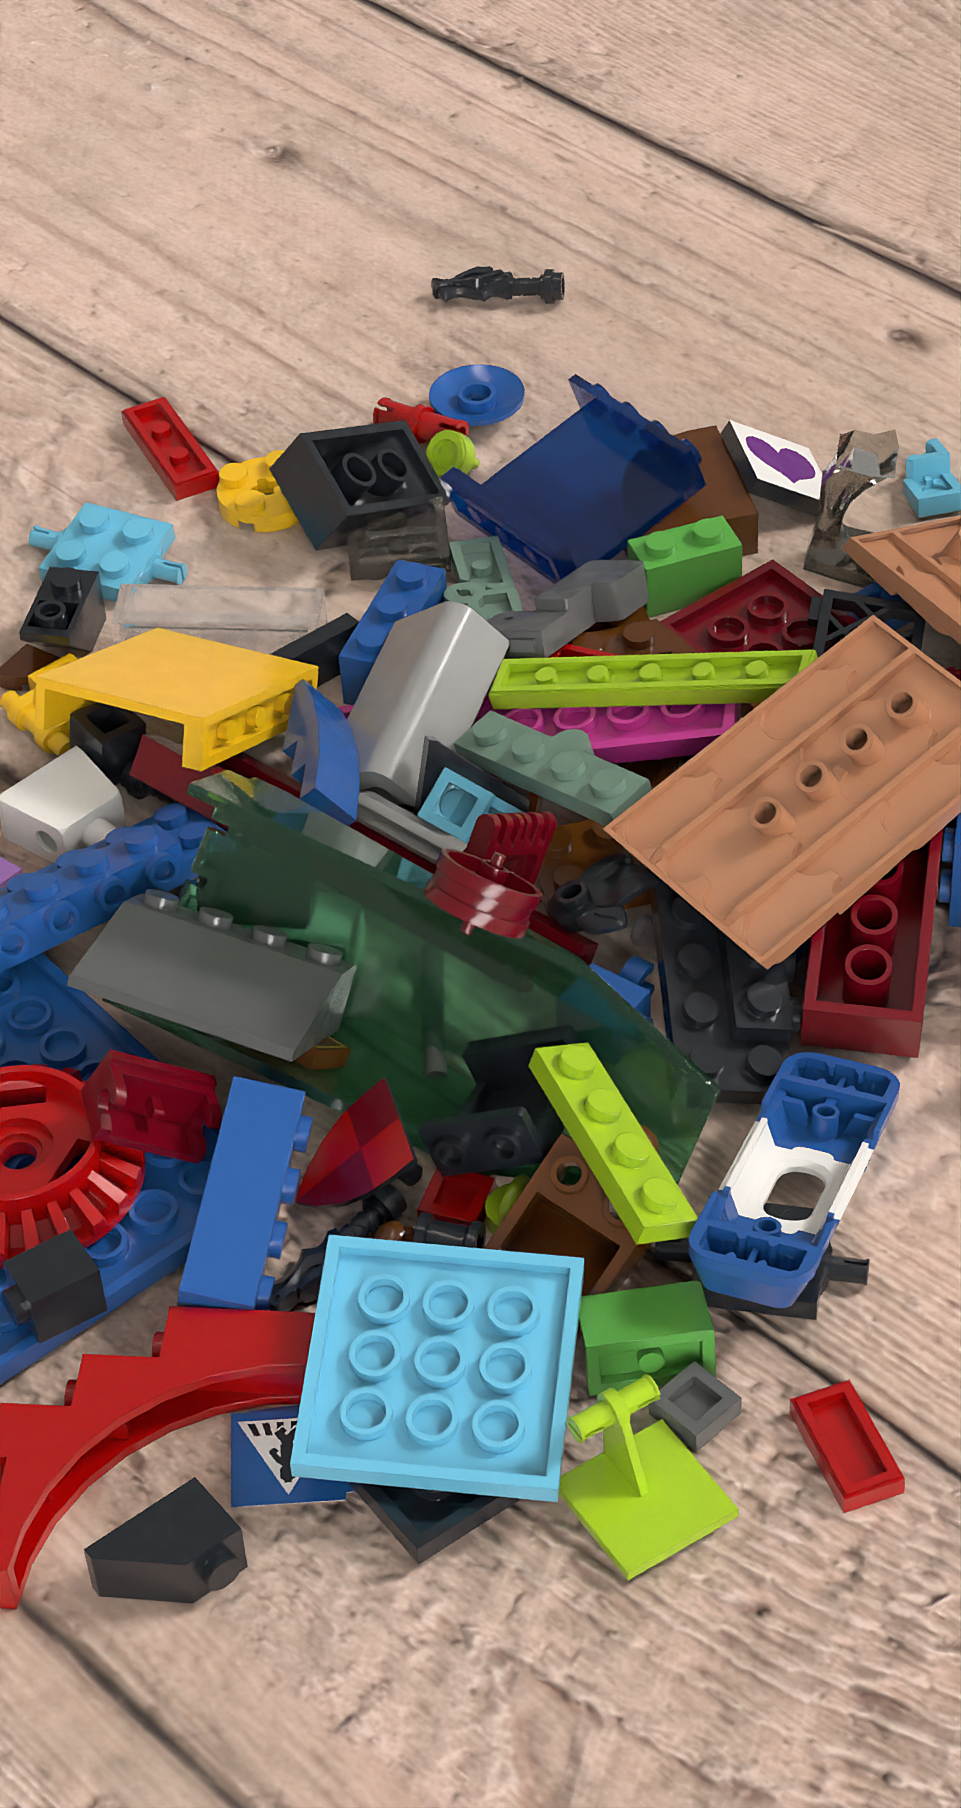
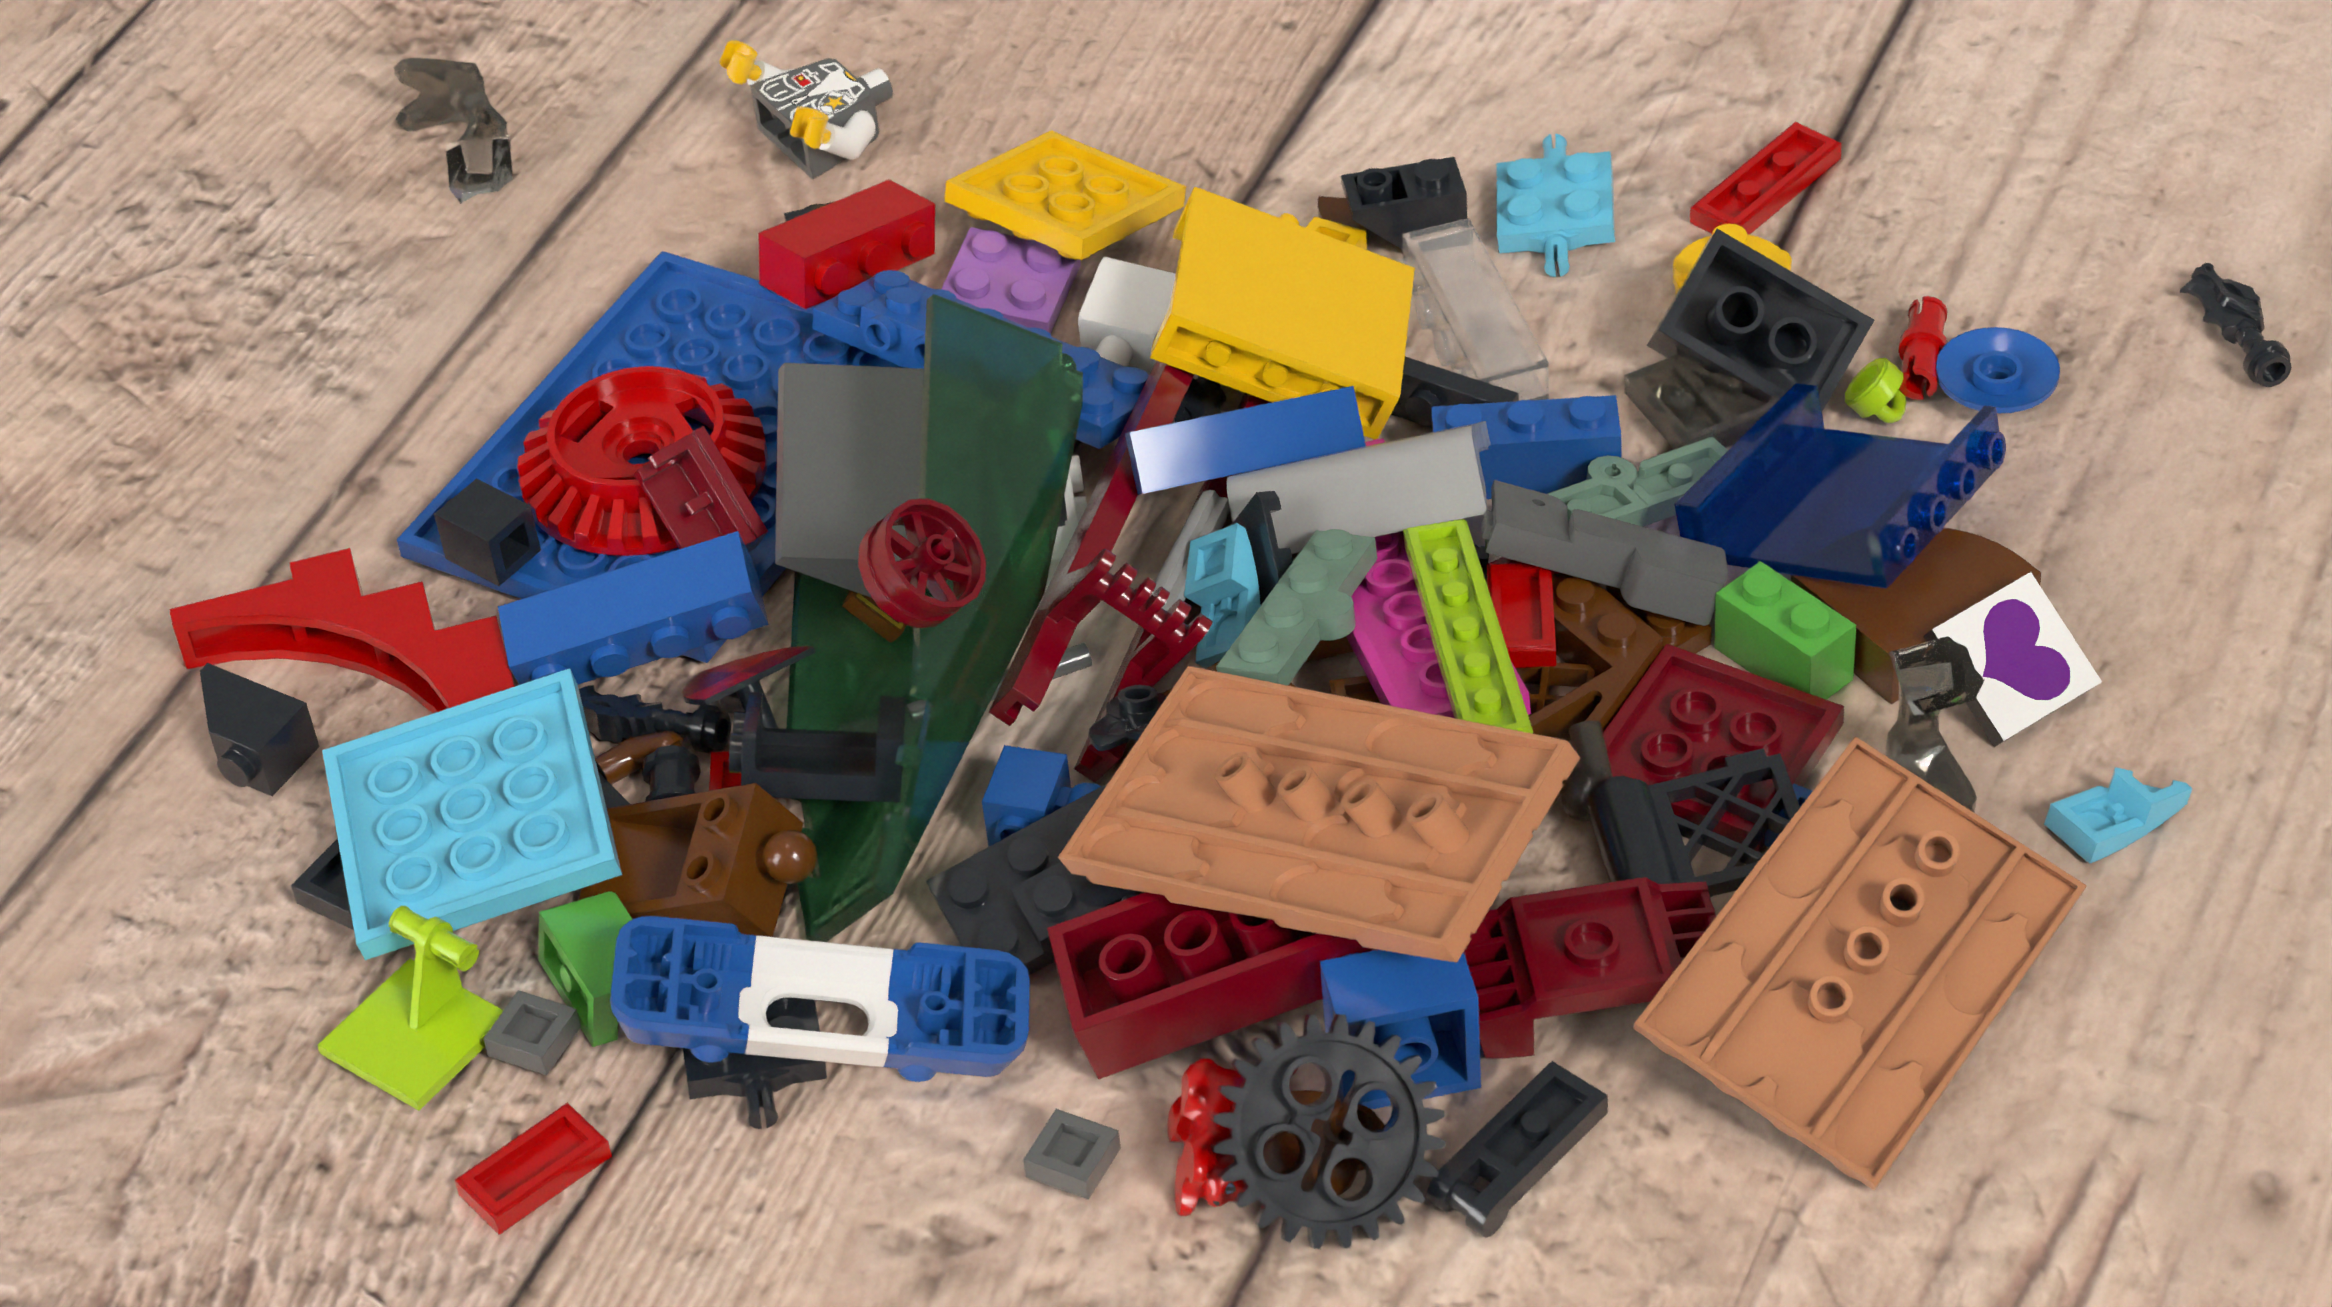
camera: 70 degrees right, 0 degrees up
lime plate [529,1042,698,1245] -> none

